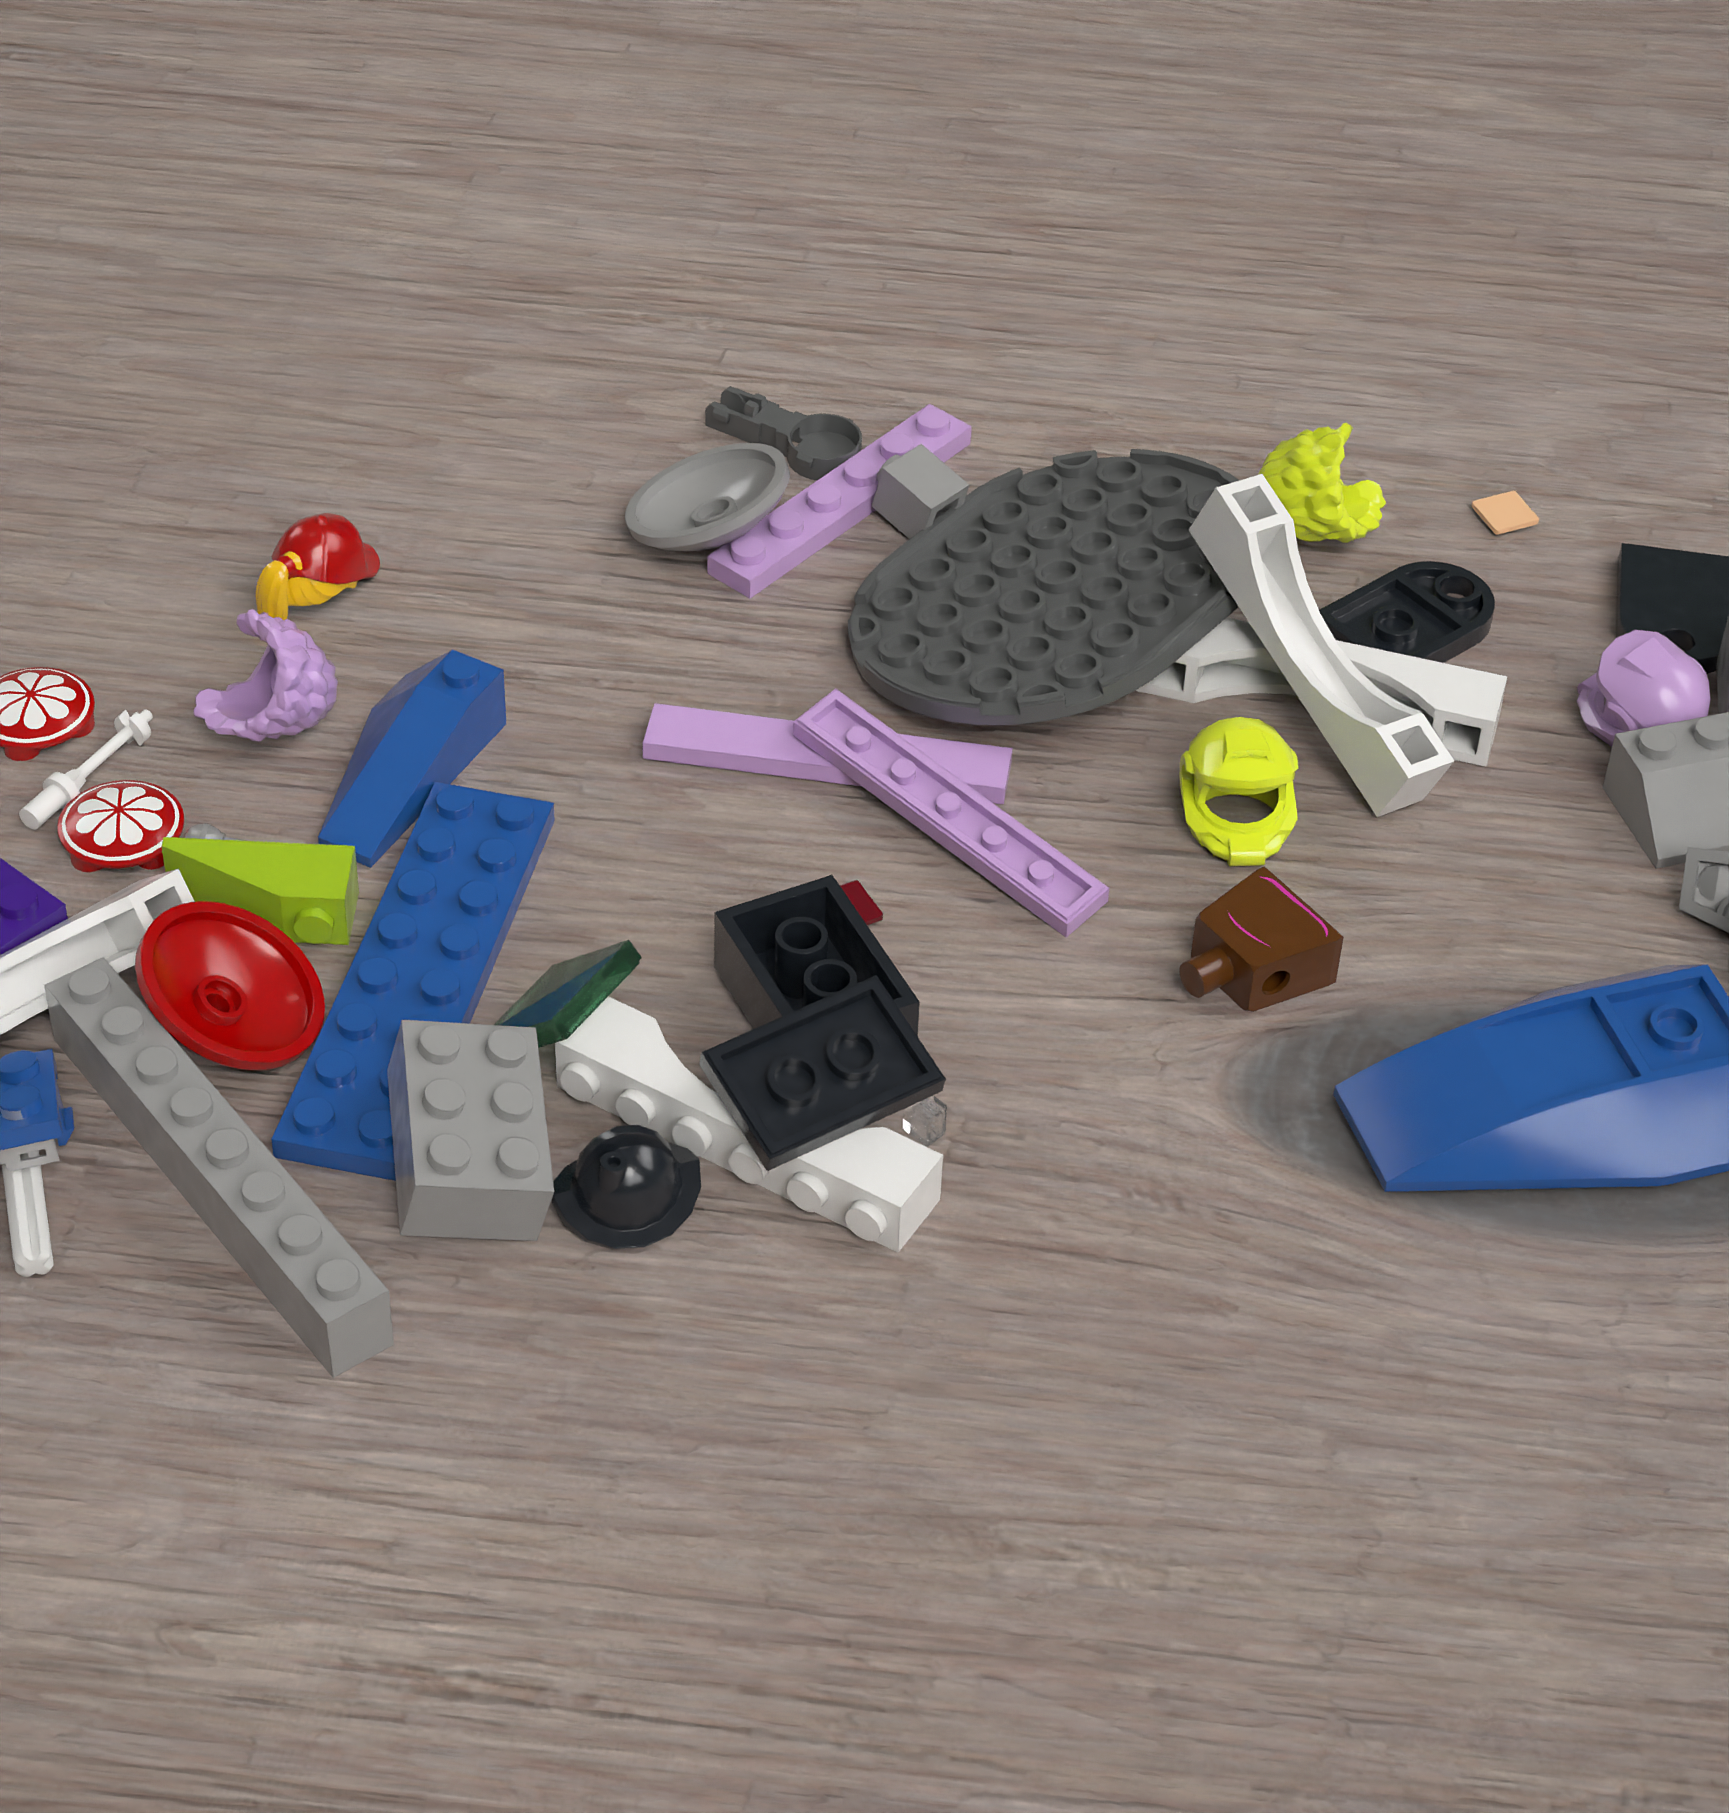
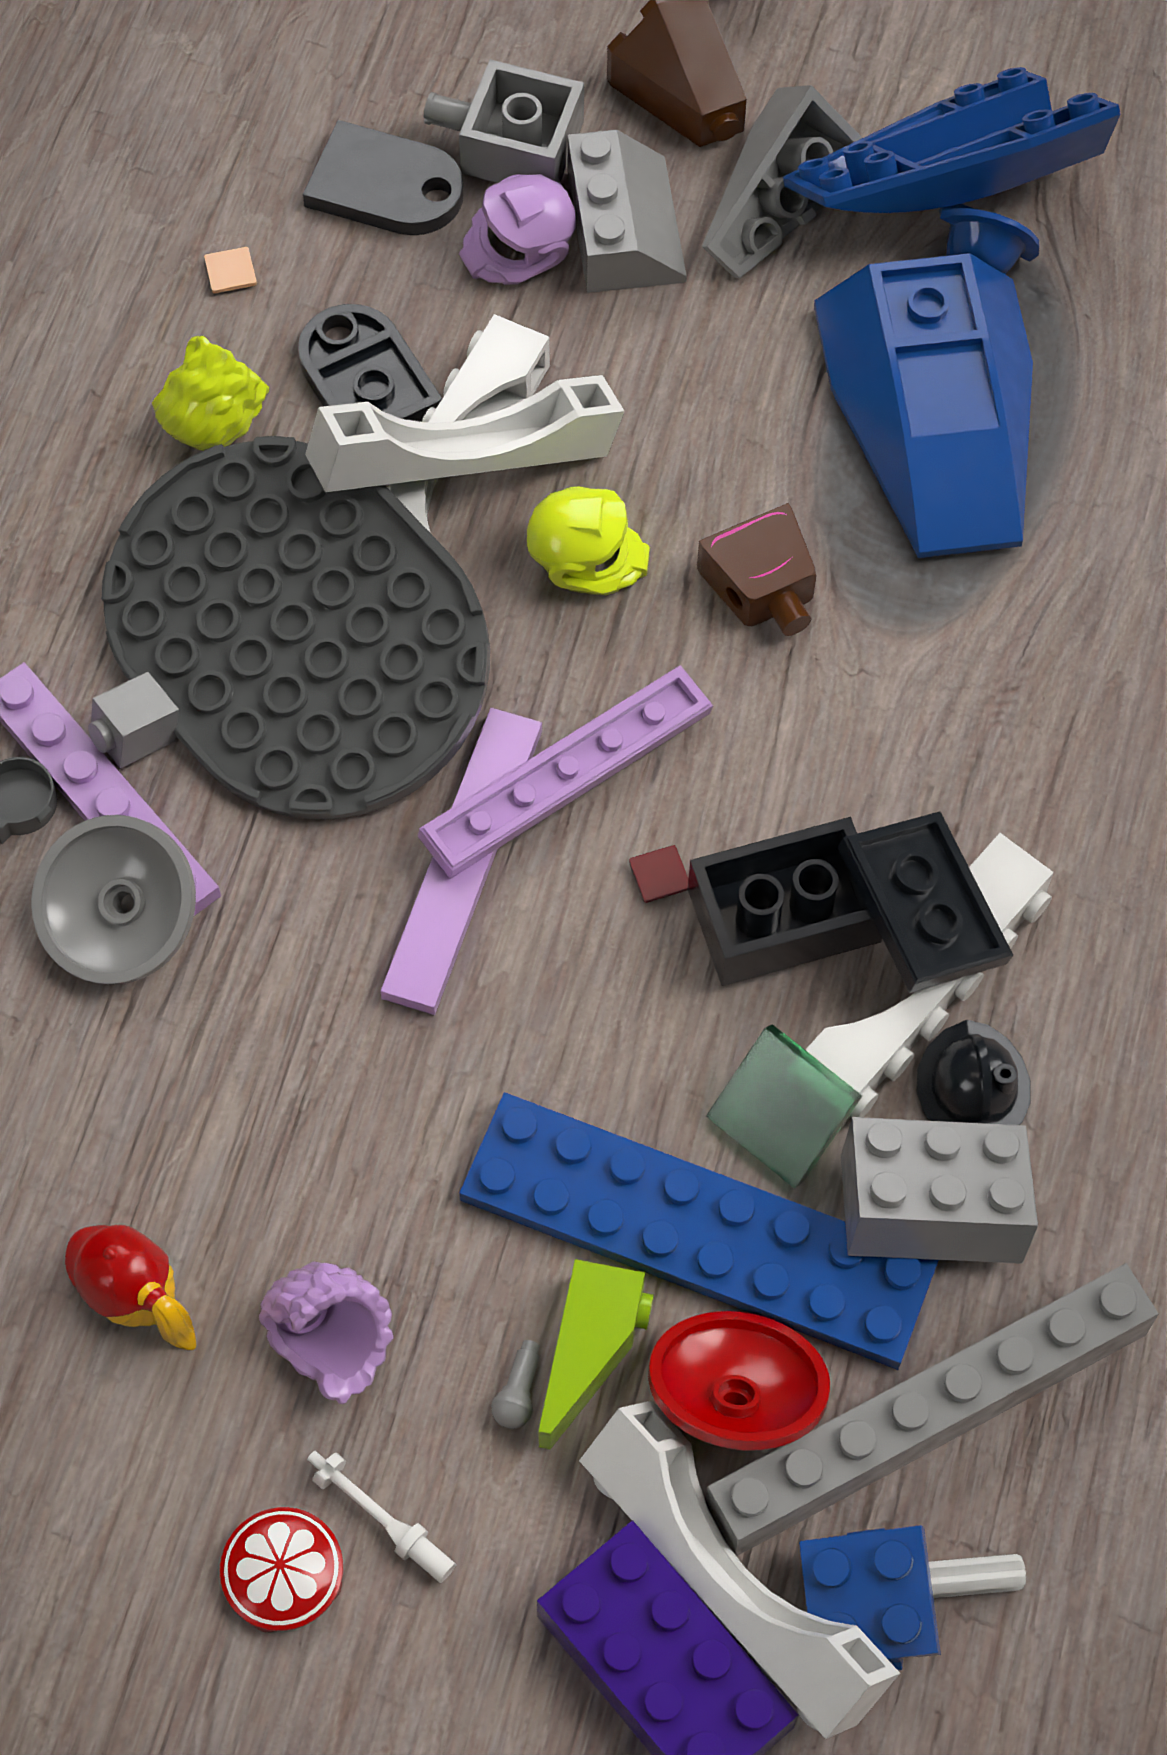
camera: 80 degrees left, 20 degrees up
dish [57,780,185,873] -> none
blue wedge [318,649,506,868] -> none

